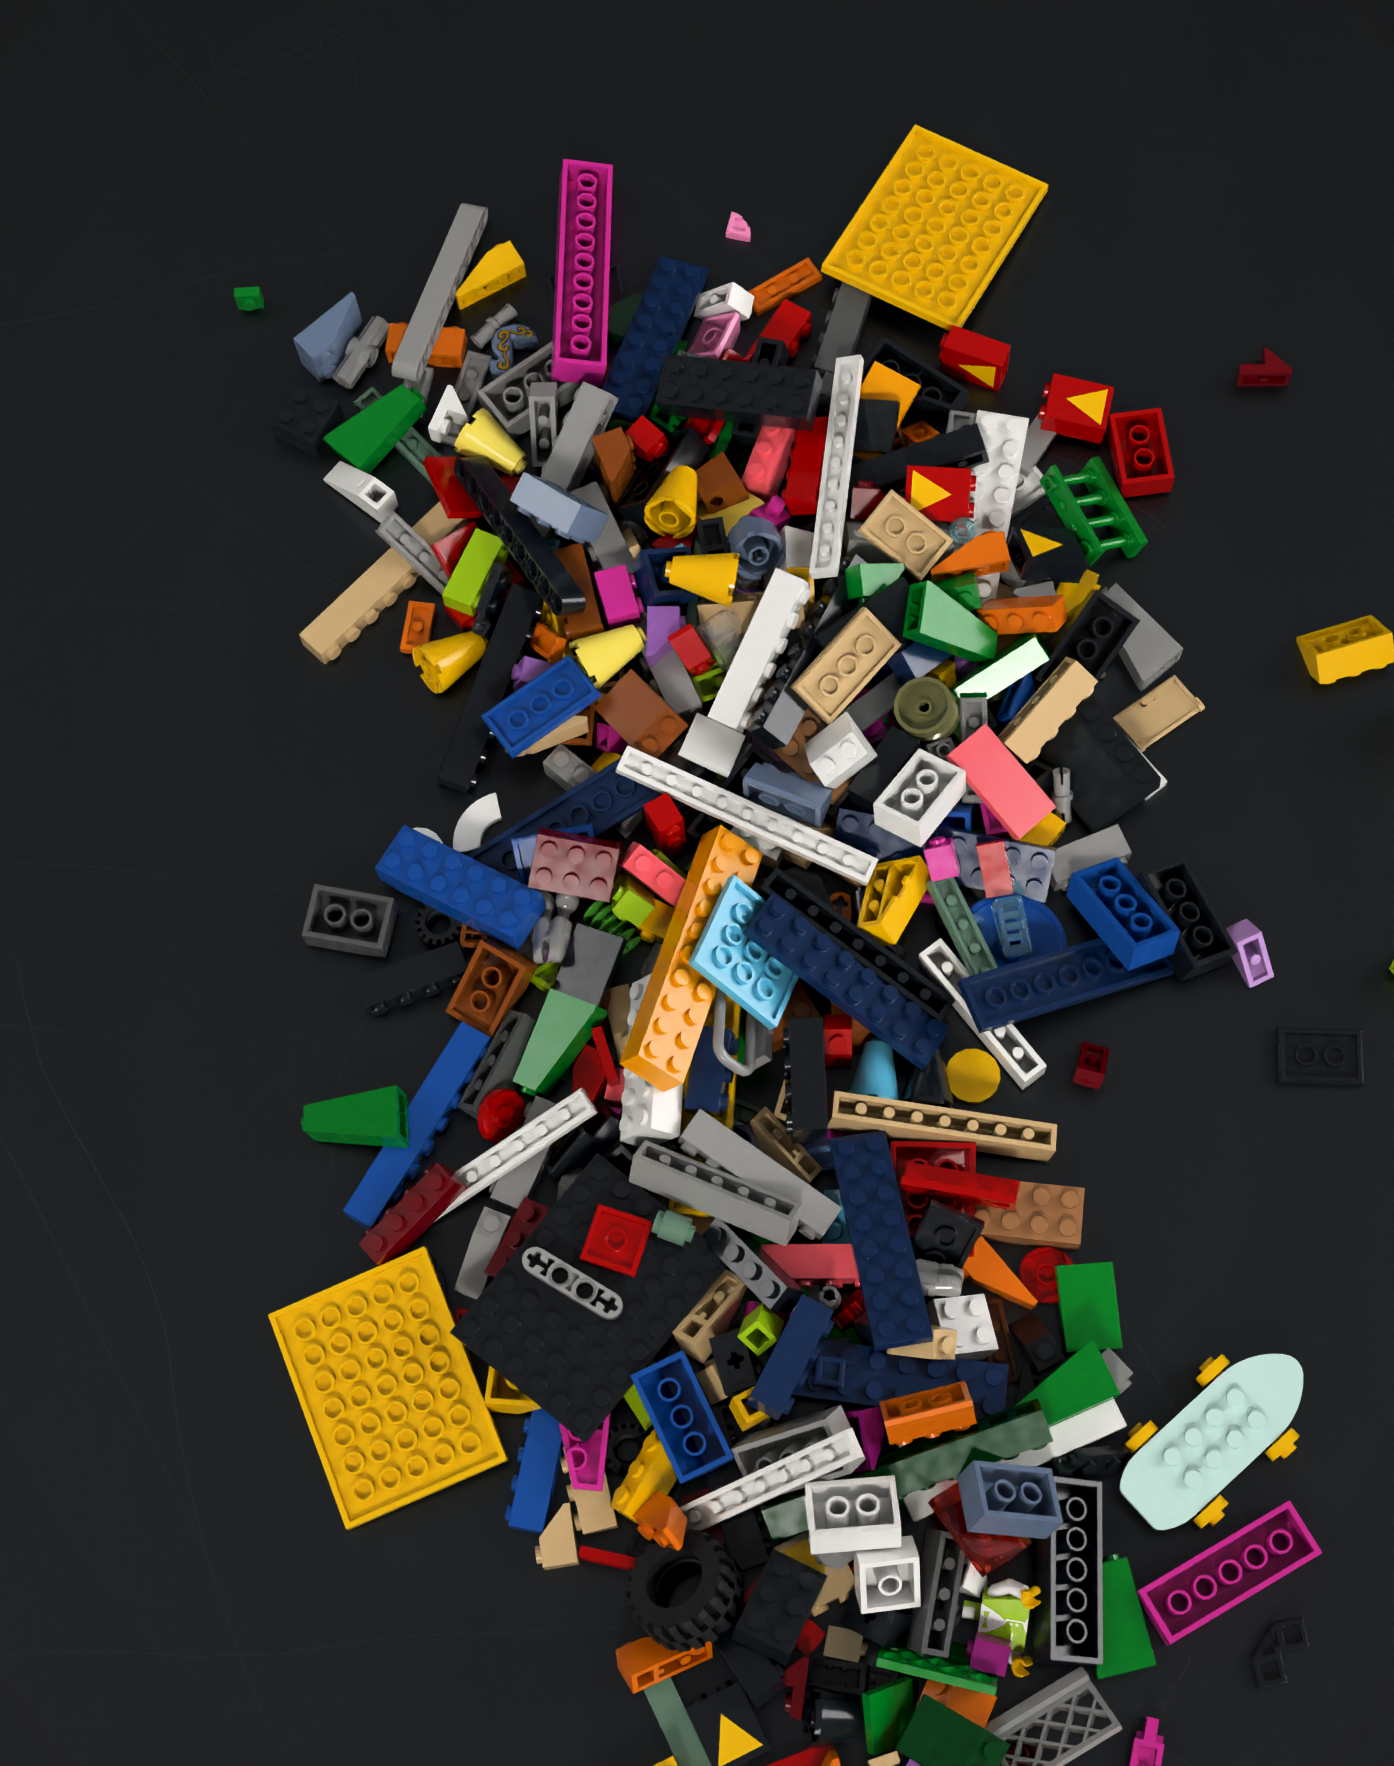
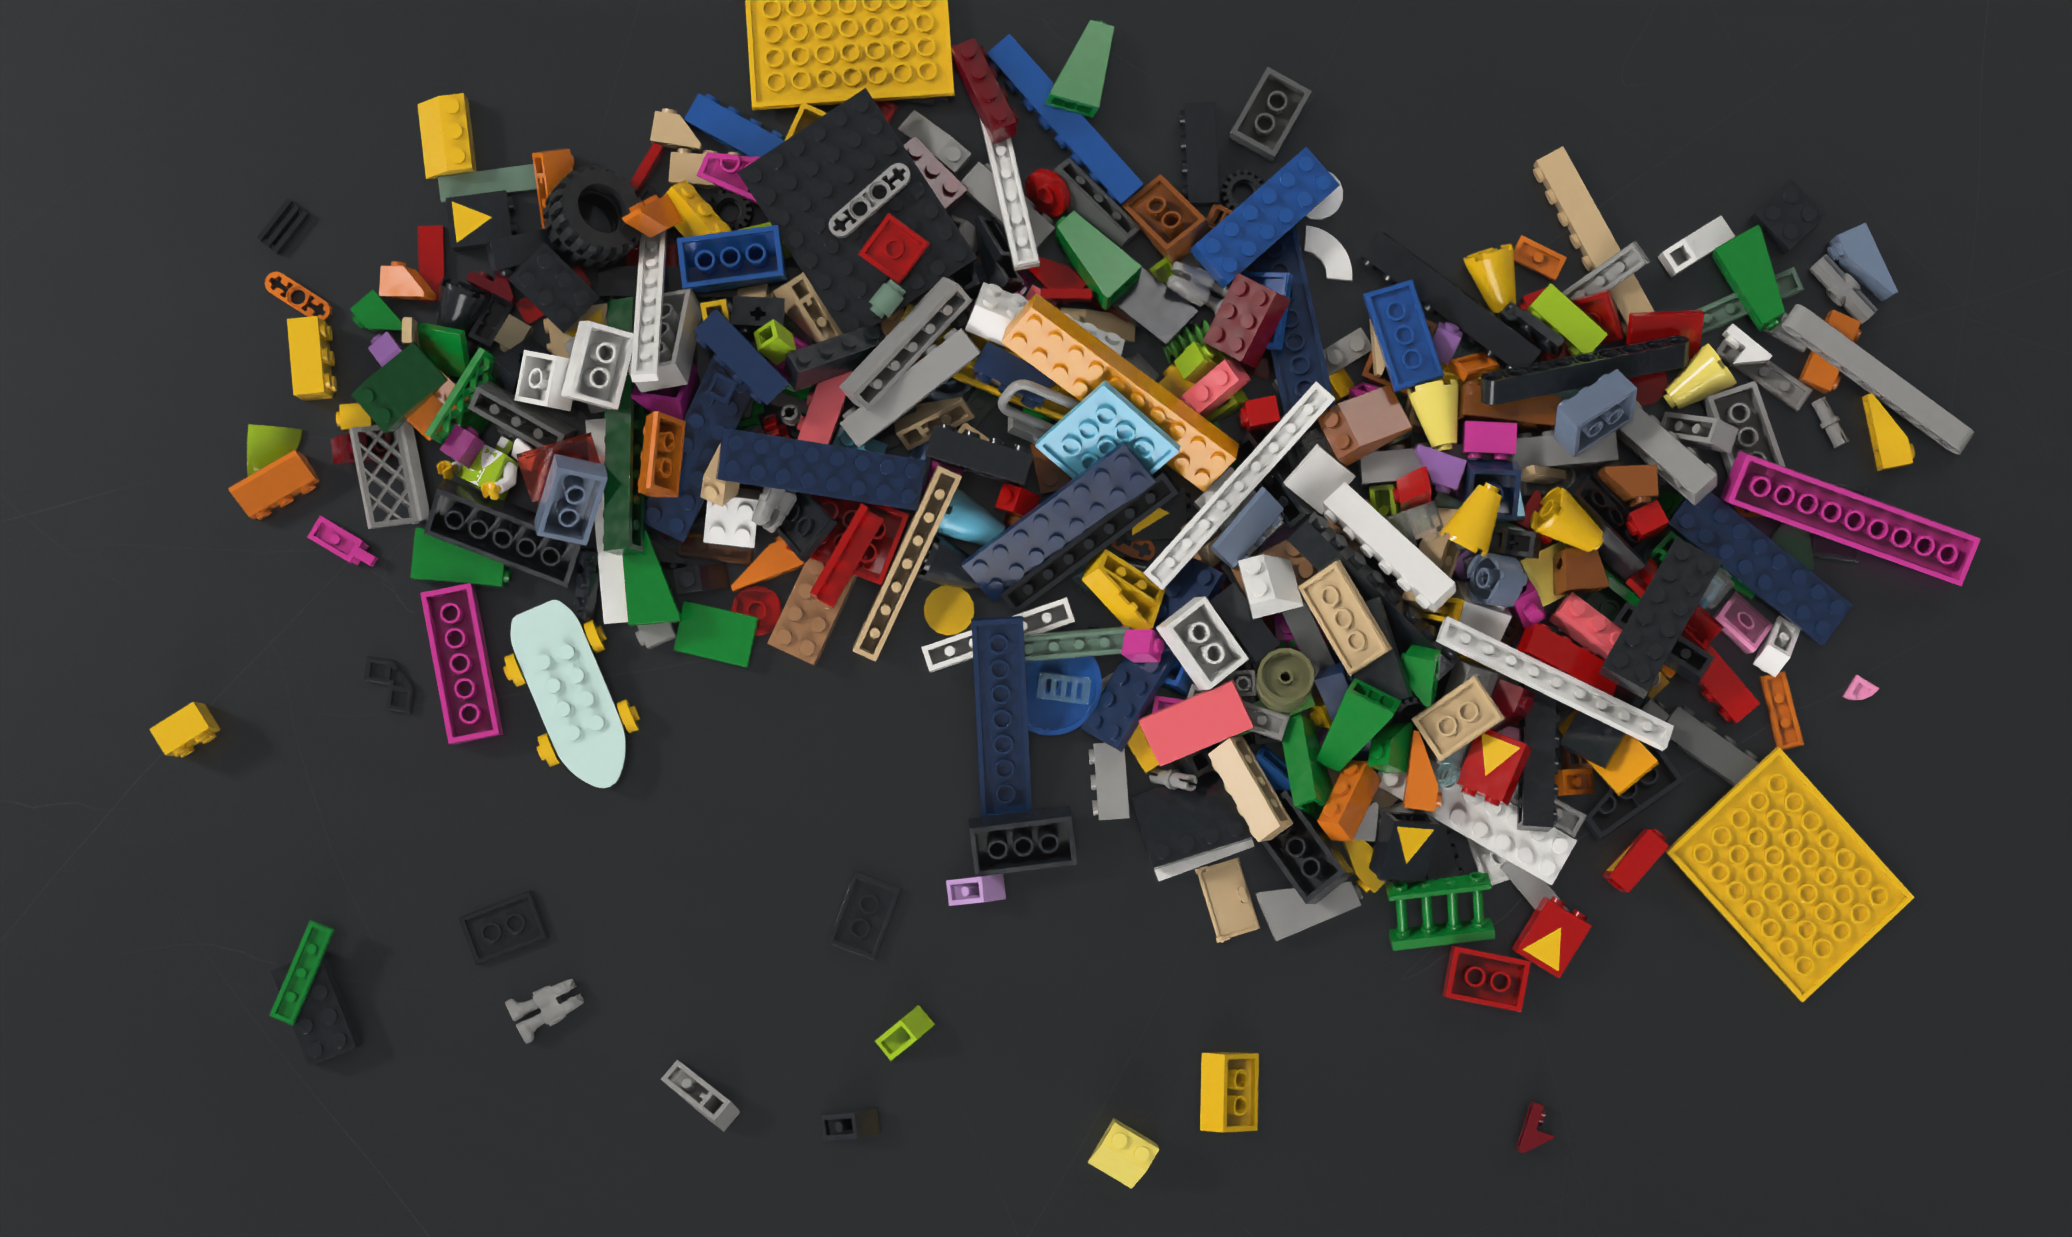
camera: 105 degrees right, 15 degrees up
green plate [234,286,264,311] -> none
sand blue animal [489,324,539,381] -> none
tile [976,839,1014,898] -> none
blue brick [1066,857,1181,971] -> none
dark red slope [1073,1041,1110,1089] -> none

